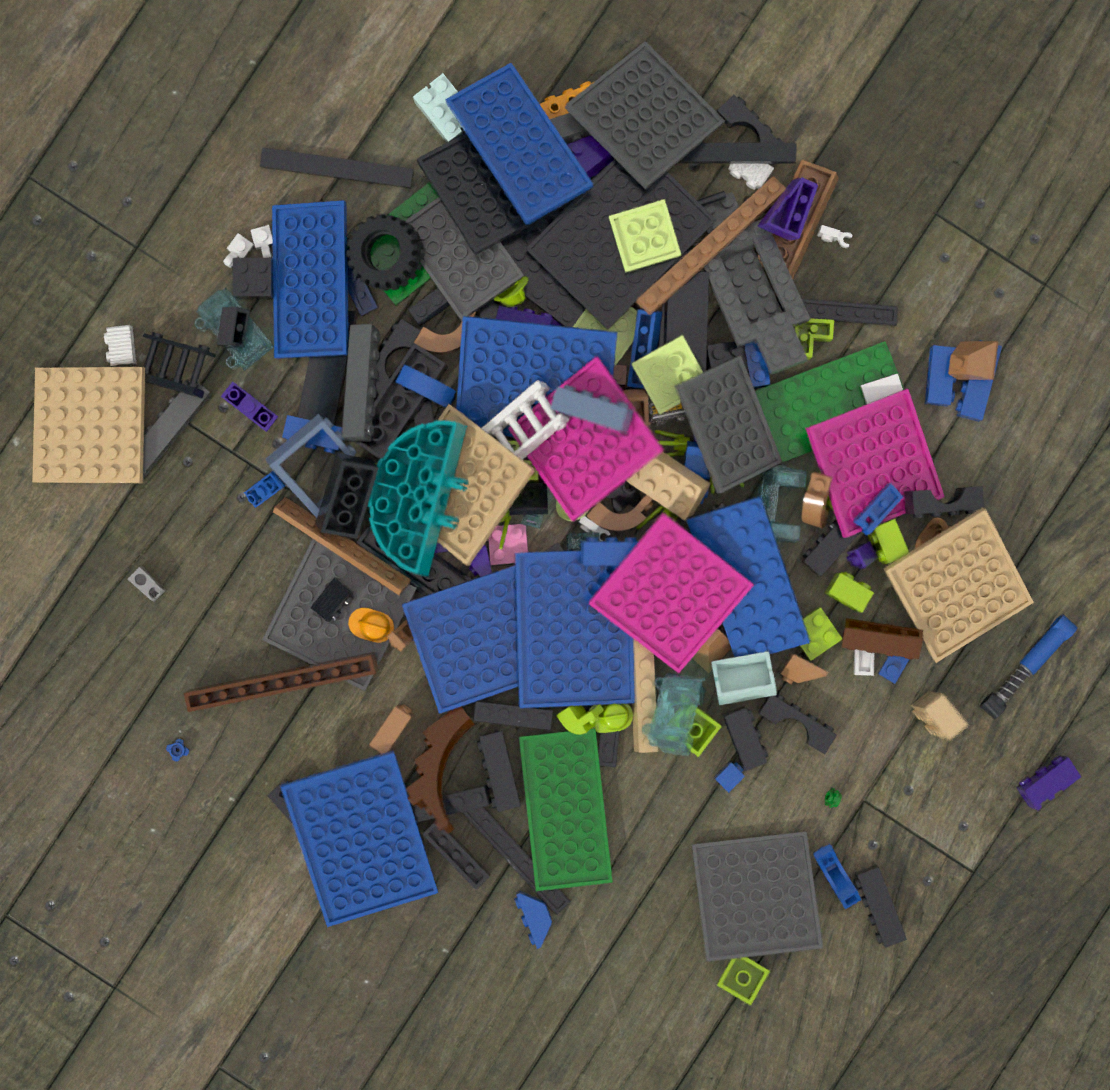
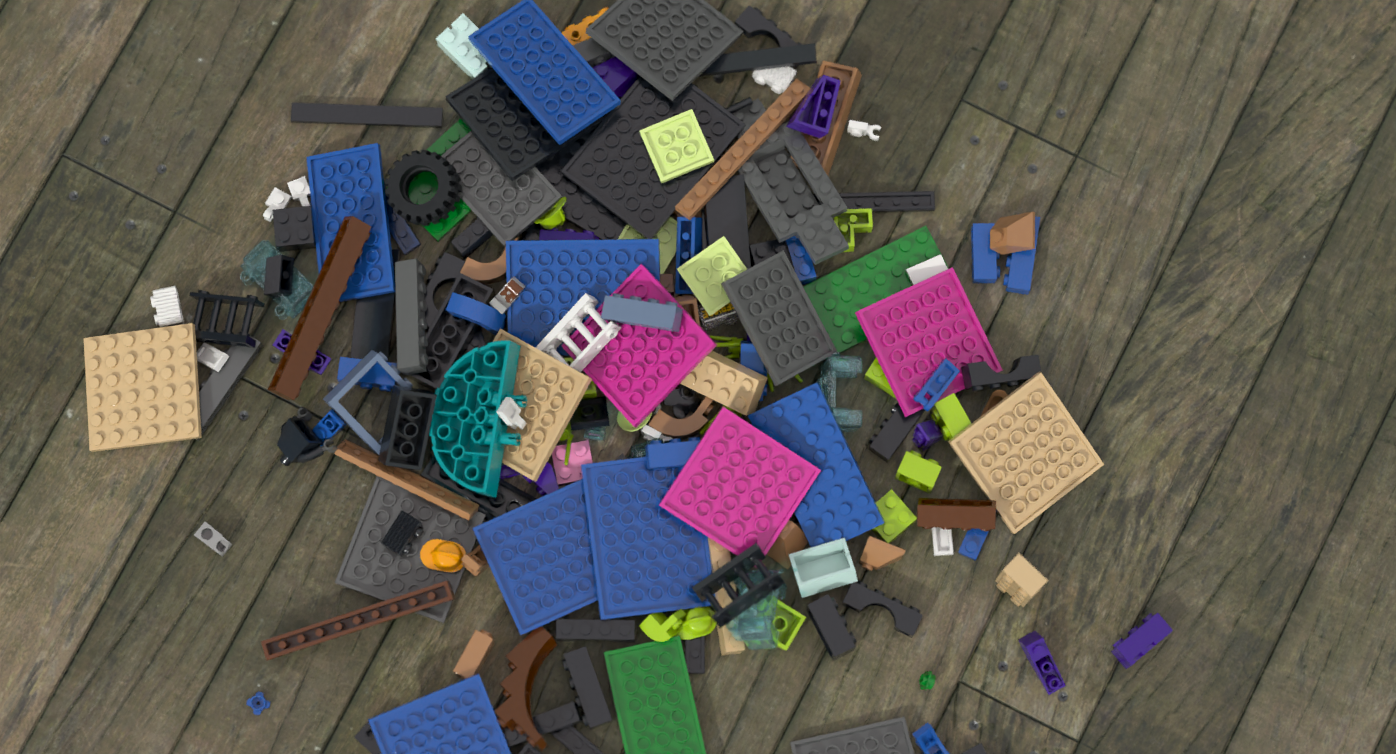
camera: 10 degrees left, 10 degrees down
blue brick [714,761,745,793] -> none
medium nougat arch [802,472,833,528] -> none
piece [980,614,1078,719] -> none
none -> white tile [197,343,229,372]
none -> reddish brown brick [268,216,372,400]
none -> black torso [277,407,337,466]
none -> leg [489,277,526,314]
none -> white plate [497,397,526,430]
none -> black fence [692,543,785,628]
none -> dark purple slope [1018,631,1066,695]

